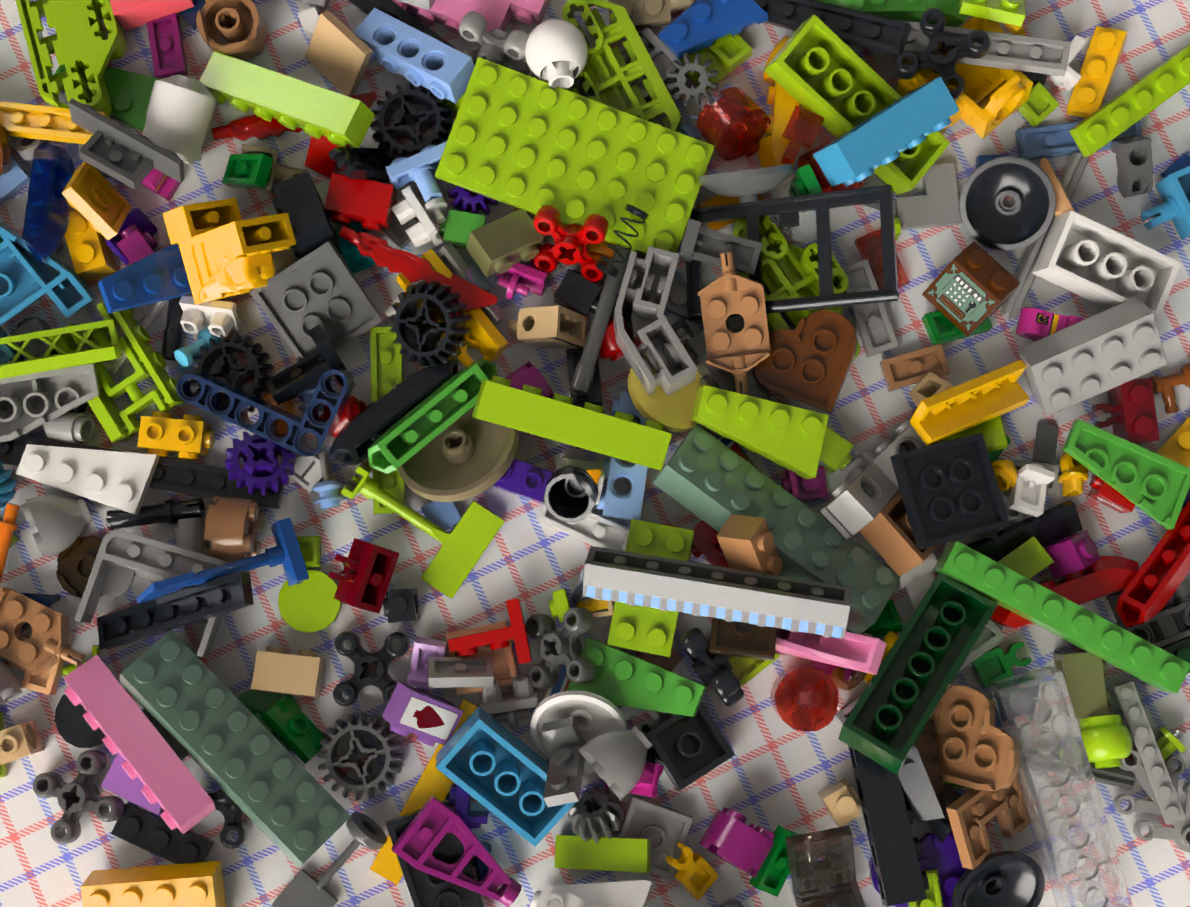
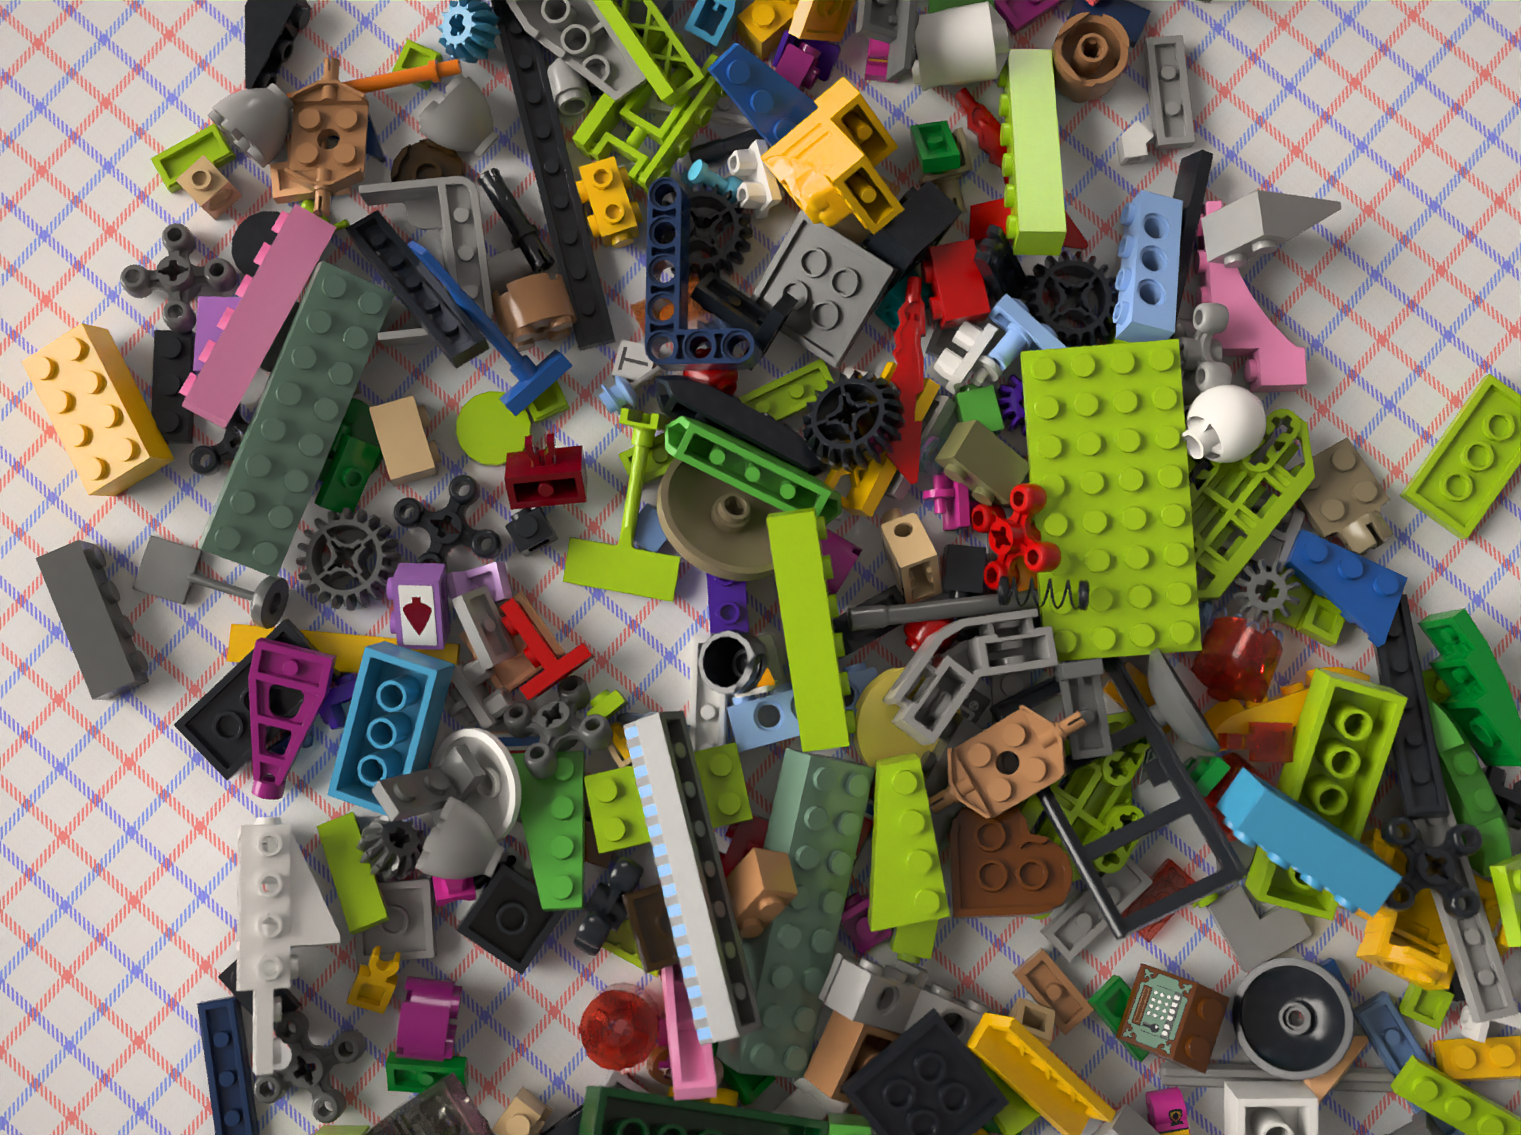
camera: 65 degrees right, 0 degrees up
white wing [15,444,160,515] -> none
dark purple gear [225,431,296,496] -> none
tan tile [304,10,373,97] -> none

